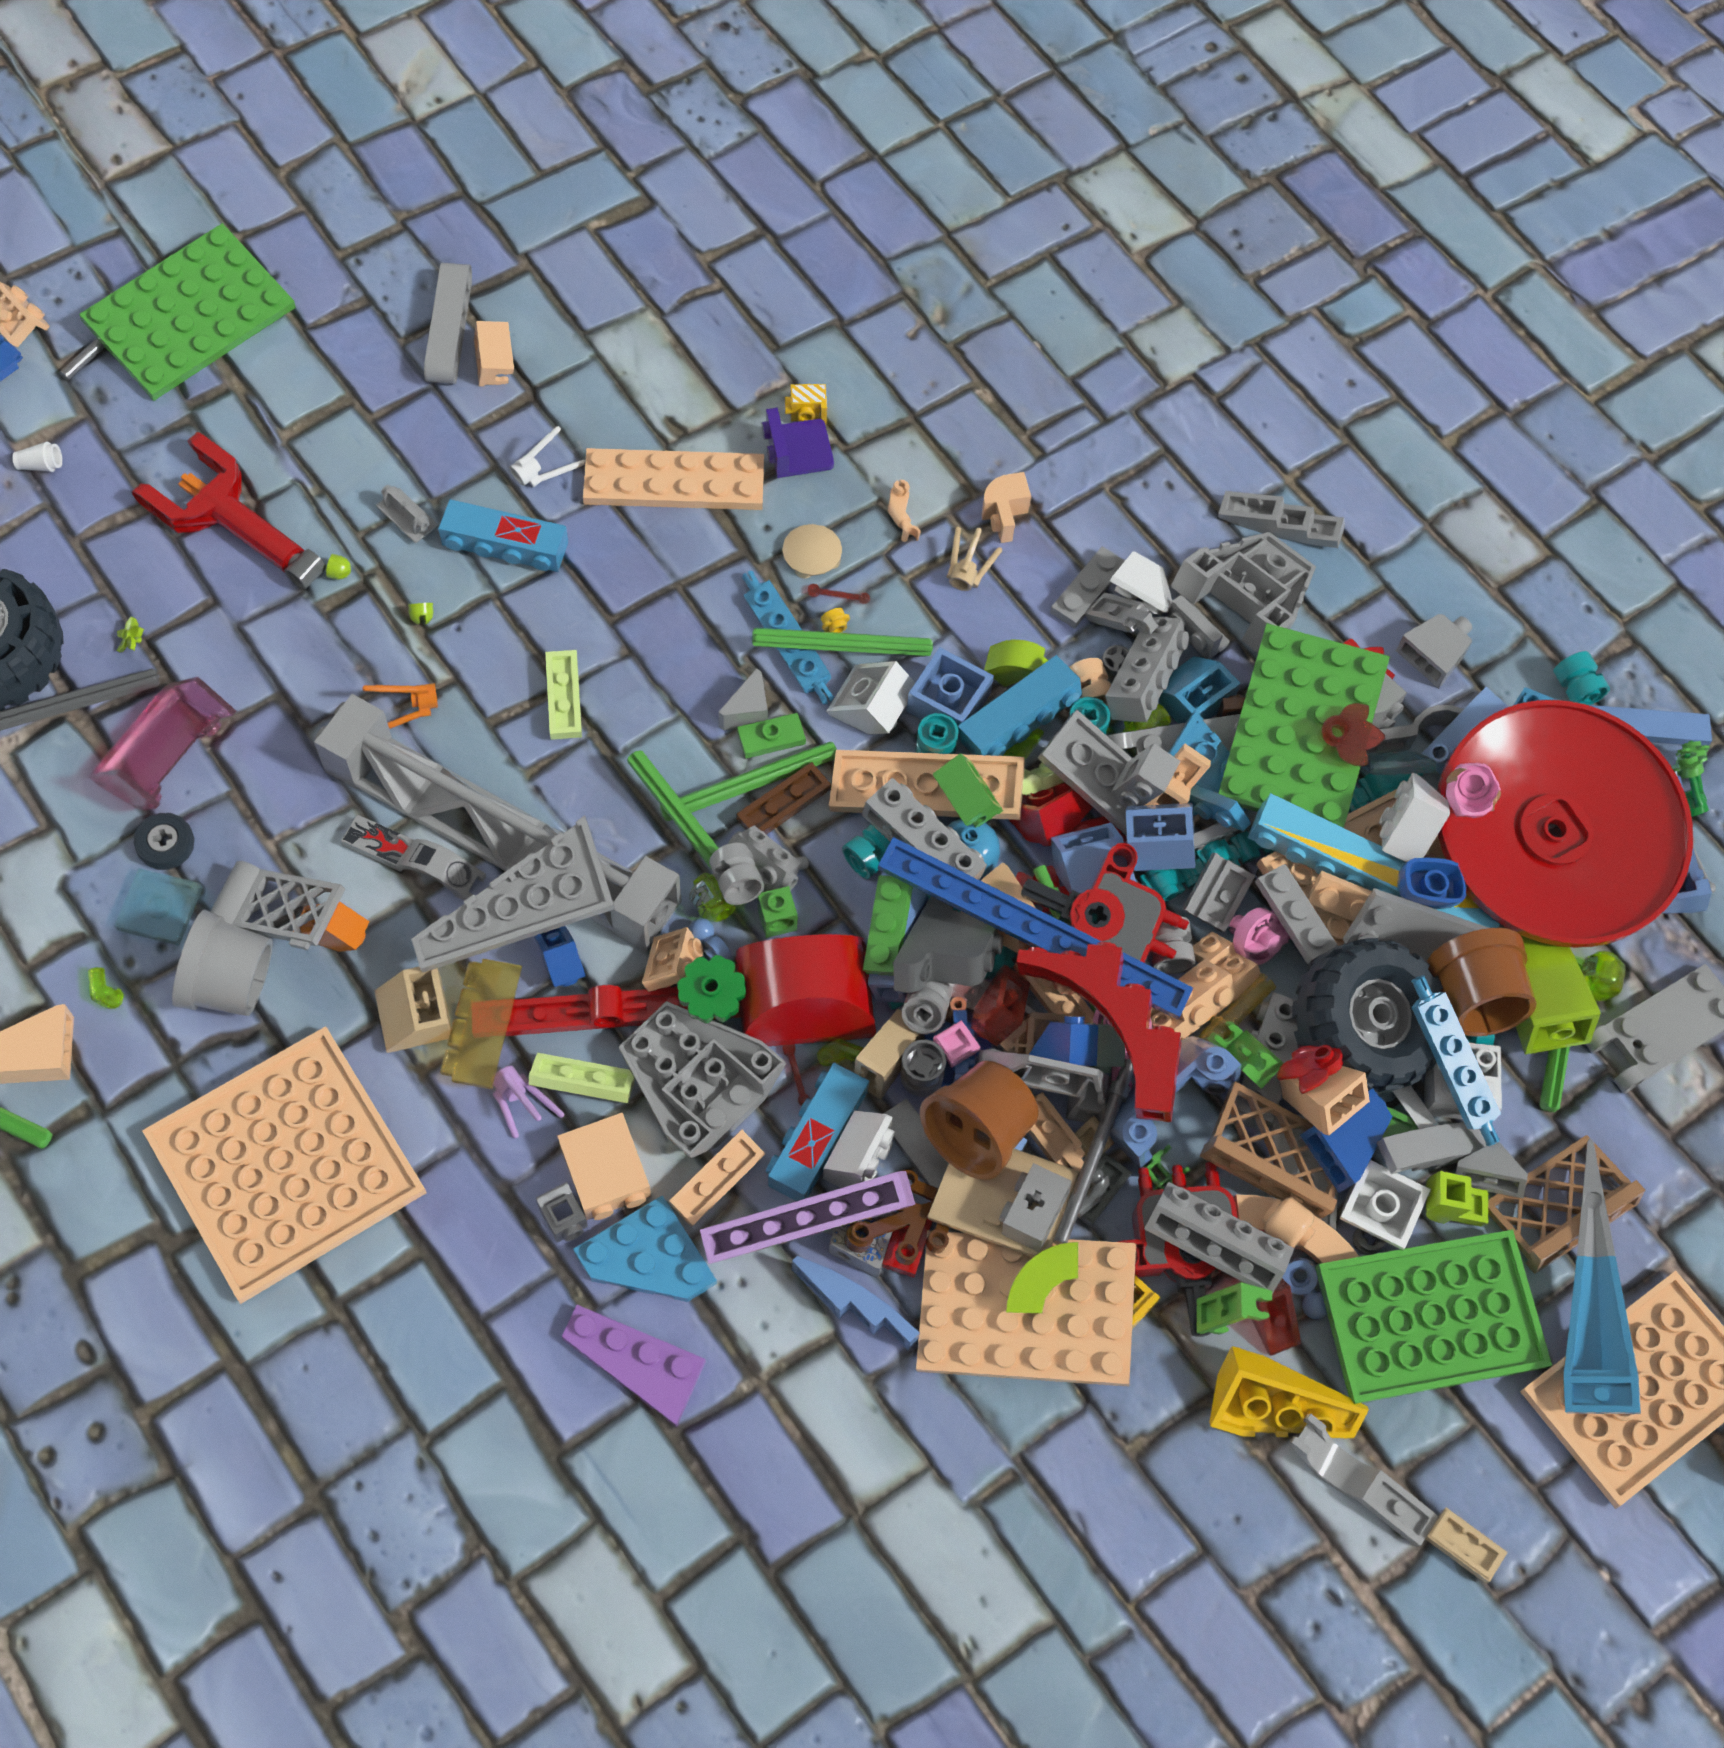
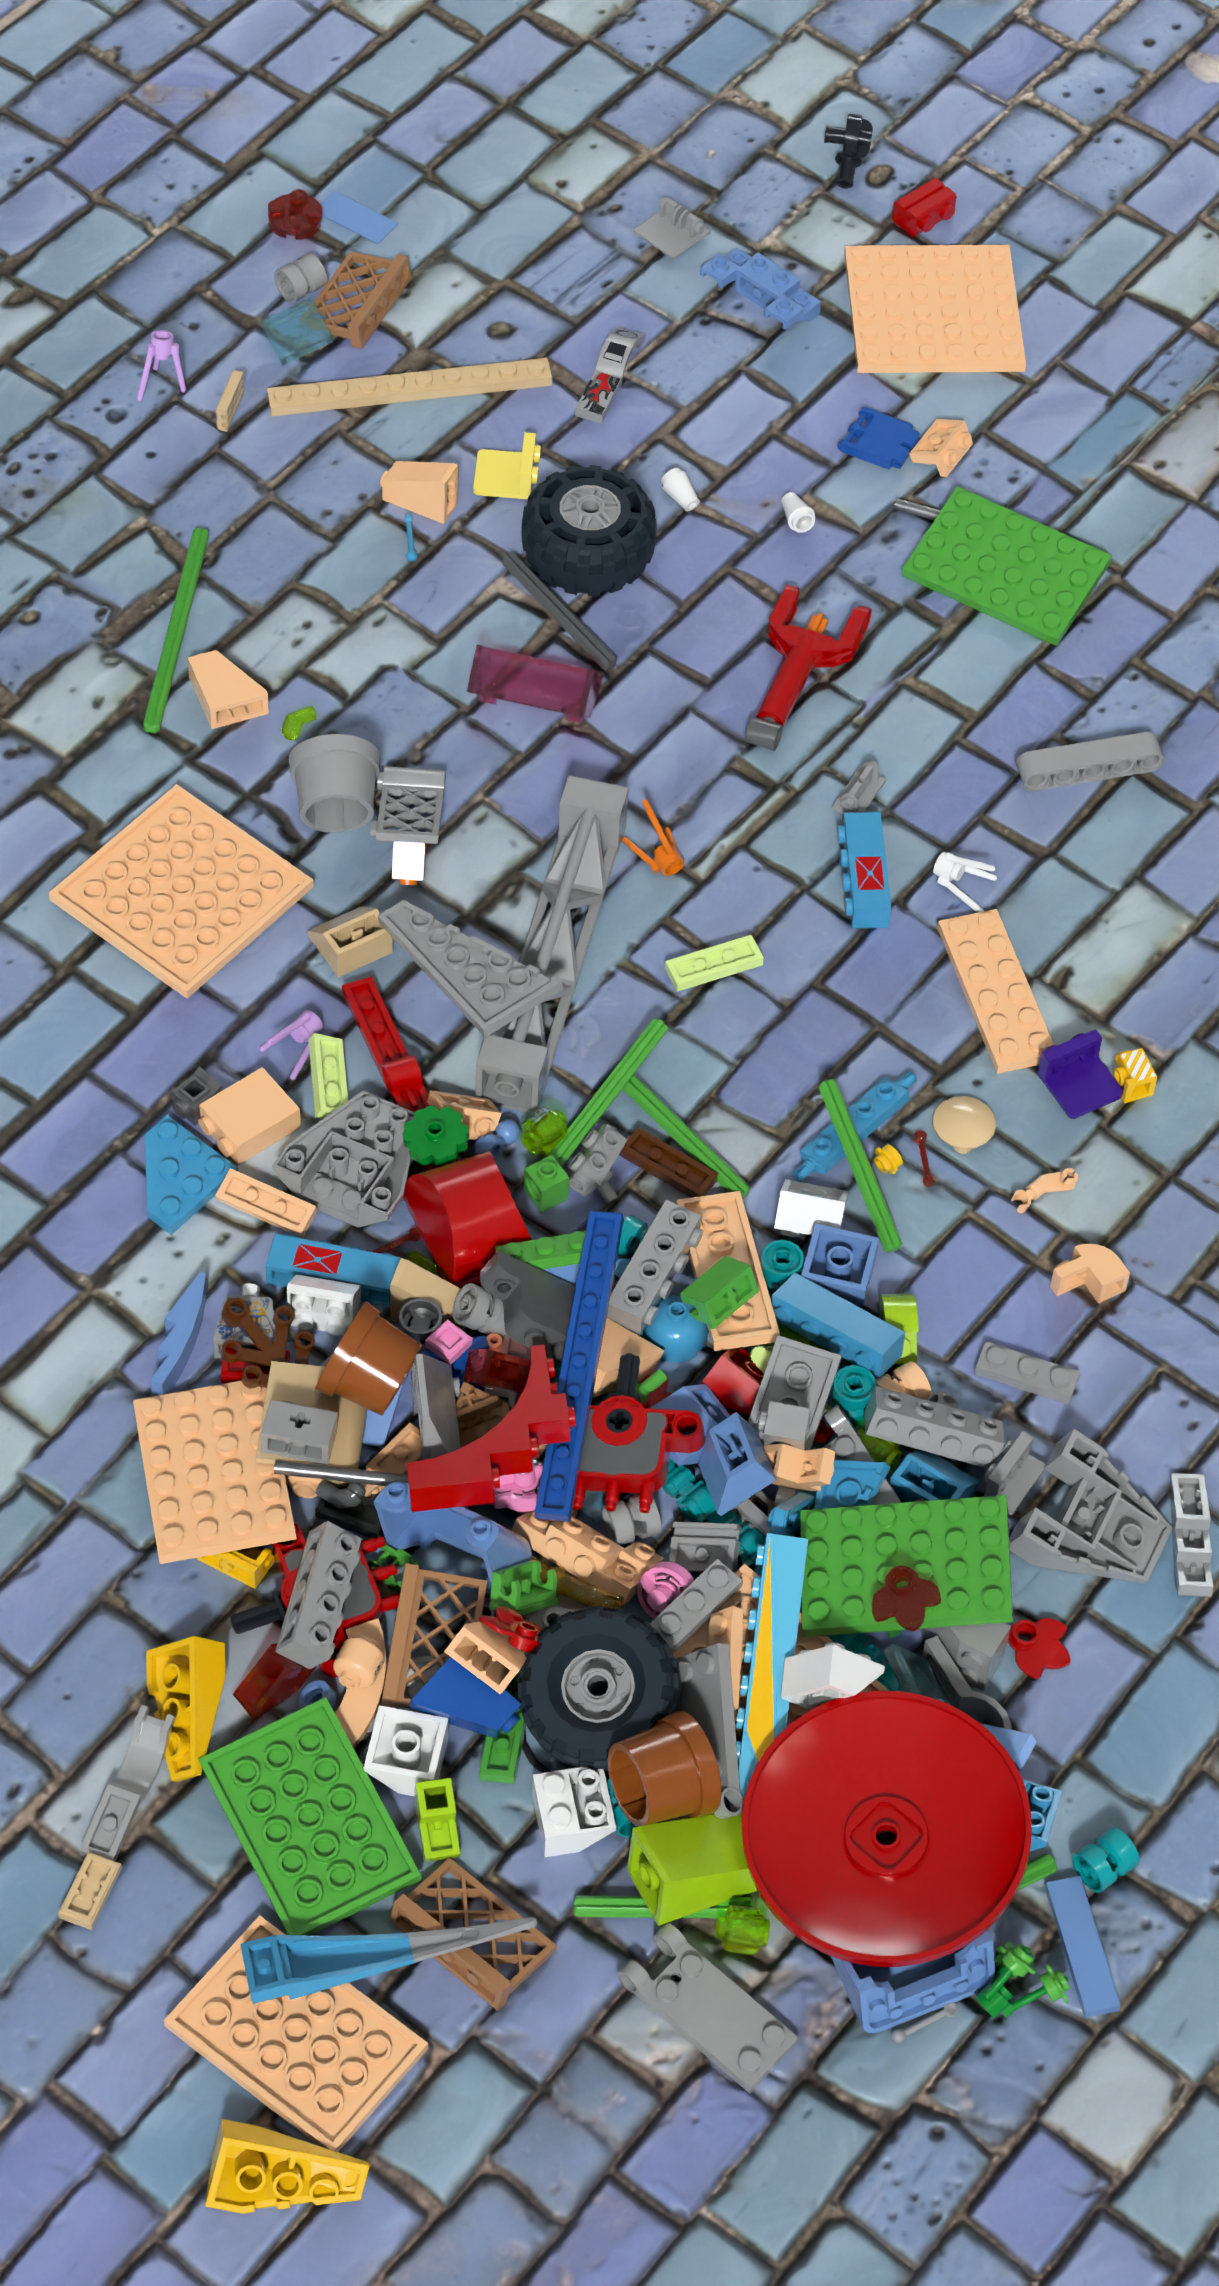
camera: 75 degrees right, 10 degrees down
clear light blue tile [114,868,203,946] -> none
lime plant [116,617,144,653] -> none
black bush [133,813,195,870] -> none
lime hinge [326,554,351,580] -> none
piece [341,815,486,901] -> none
lime hinge [408,603,434,625] -> none
clear yellow windscreen [440,959,522,1089] -> none
light nougat hinge [474,321,514,386] -> none
blue slope [533,925,585,987] -> none
medium lavender wing [562,1305,706,1427] -> none
lavender brick [700,1171,916,1264] -> none
light grey wheel [709,843,764,905] -> none
light grey slope [718,669,768,730] -> none
bright green plate [737,713,806,759] -> none
tan plant [946,527,1002,591] -> none
lime tile [1006,1242,1079,1313] -> none
blue slope [1029,1016,1098,1066] -> none
light grey hinge [1085,593,1159,634] -> none
white slope [1110,551,1172,616] -> none
bright green hinge [1197,1282,1272,1335] -> none
light grey slope [1377,1122,1486,1174] -> none
white sticker [1393,1085,1439,1129] -> none
light grey torso [1396,614,1472,689] -> none
blue piece [1397,858,1466,909] -> none
plate [1411,975,1501,1146] -> none
bright pink hair [1446,763,1501,818] -> none
light grey slope [1456,1142,1528,1198] -> none

